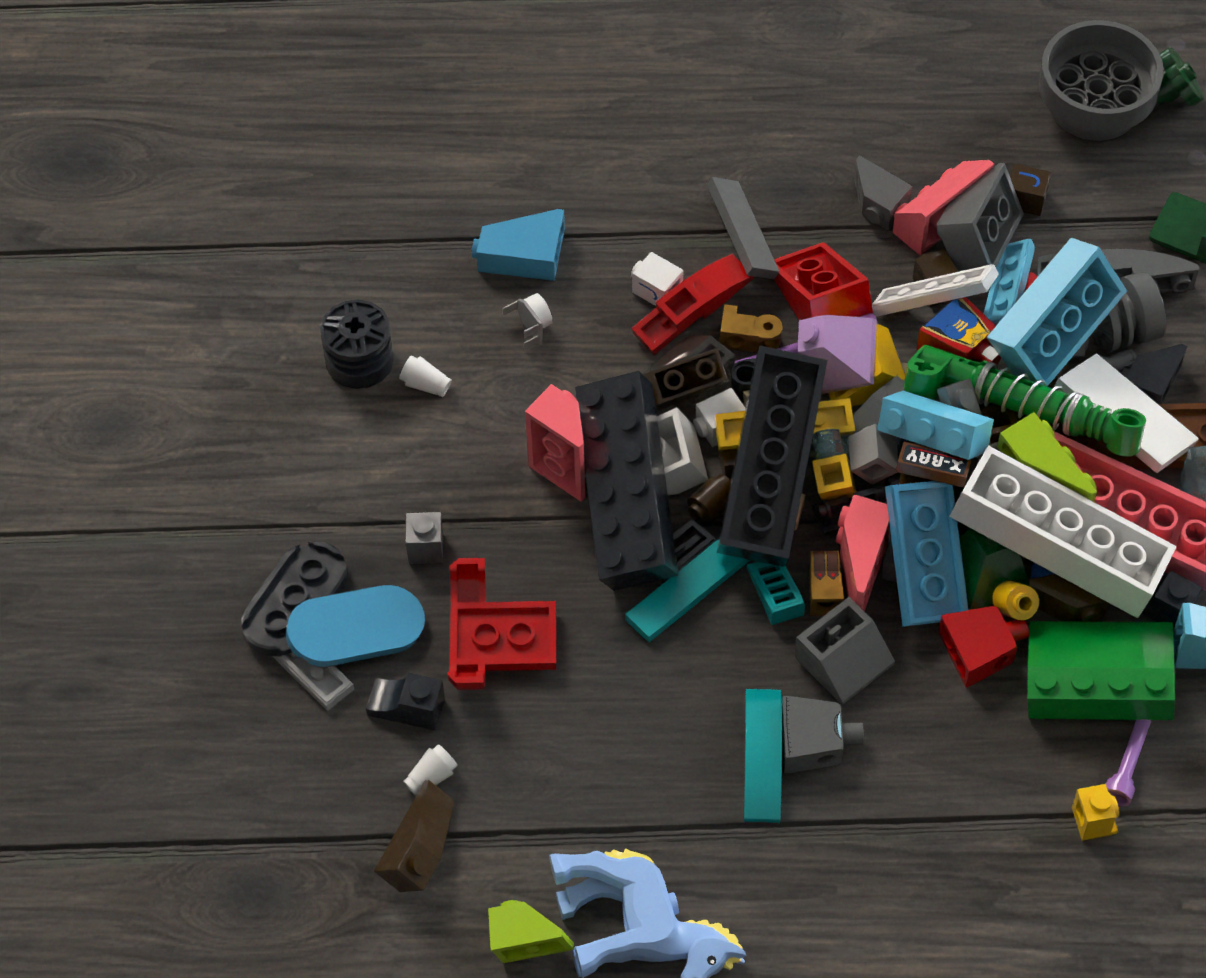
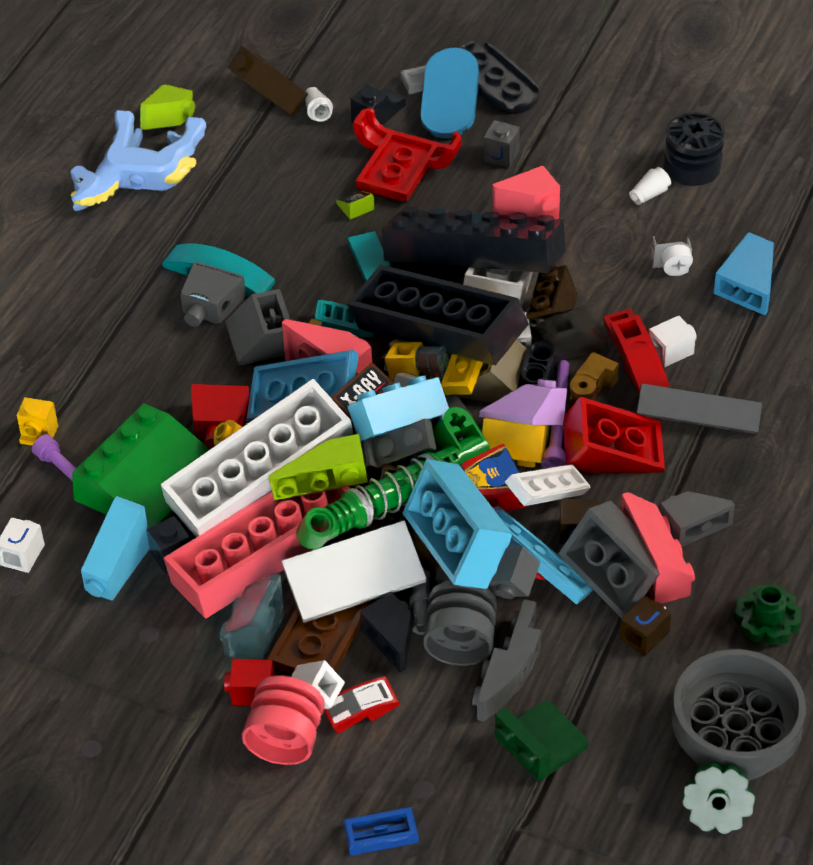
camera: 115 degrees right, 10 degrees down
none -> lime slope [336,191,374,220]
none -> dark green plant [734,584,802,646]

